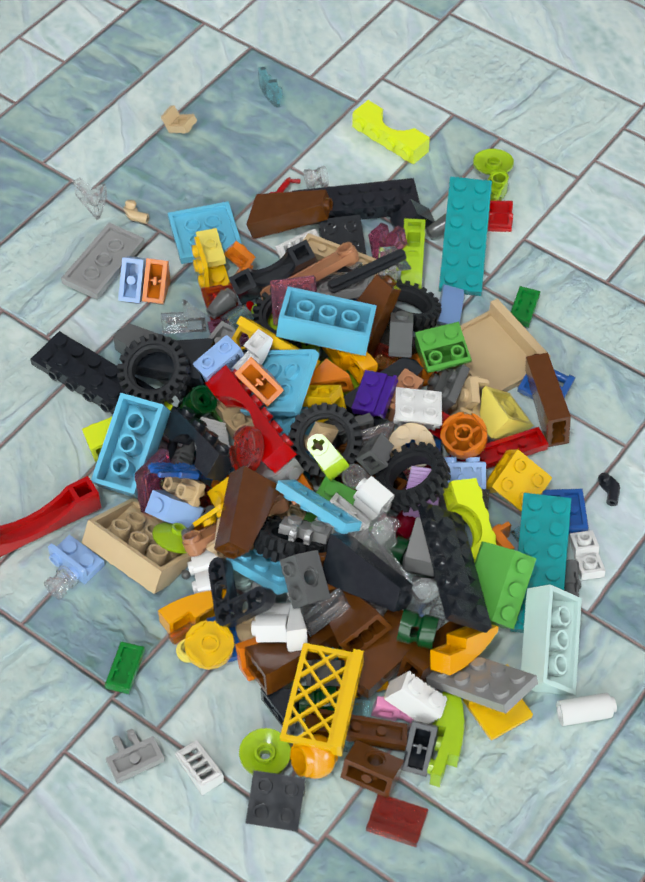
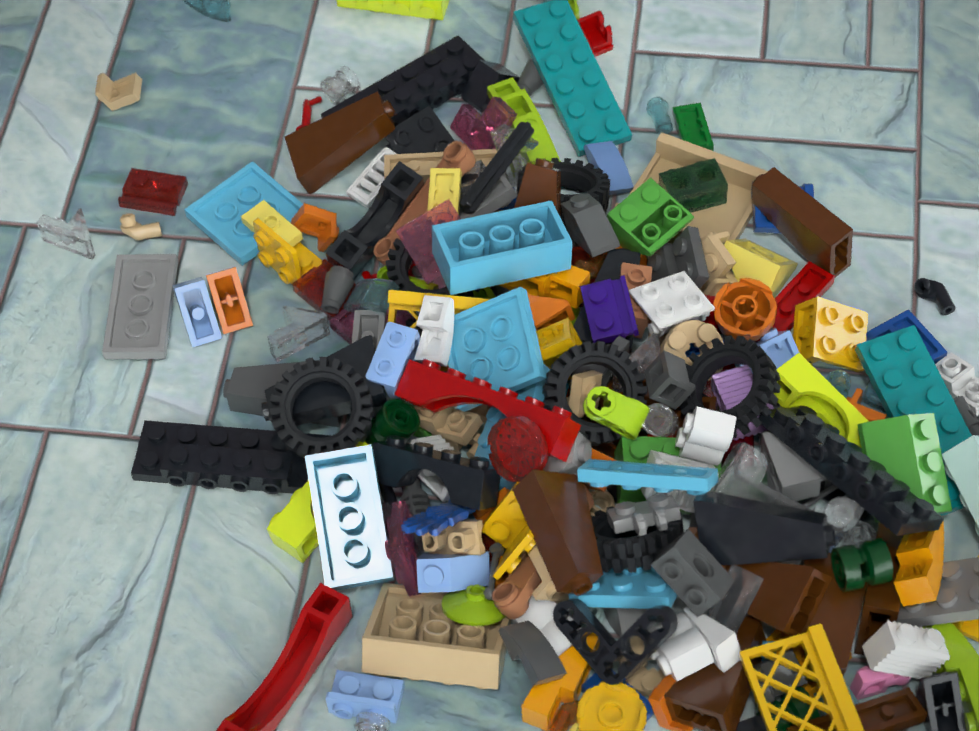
camera: 25 degrees left, 0 degrees up
orange slope [234,357,284,407] -> none
none -> clear red plate [118,168,188,216]
none -> light yellow plate [427,168,462,225]
none -> dark grey slope [498,620,567,686]
none -> clear light blue pin [646,97,674,135]
none -> clear green brick [659,158,728,213]
none -> clear light blue pin [826,370,851,398]

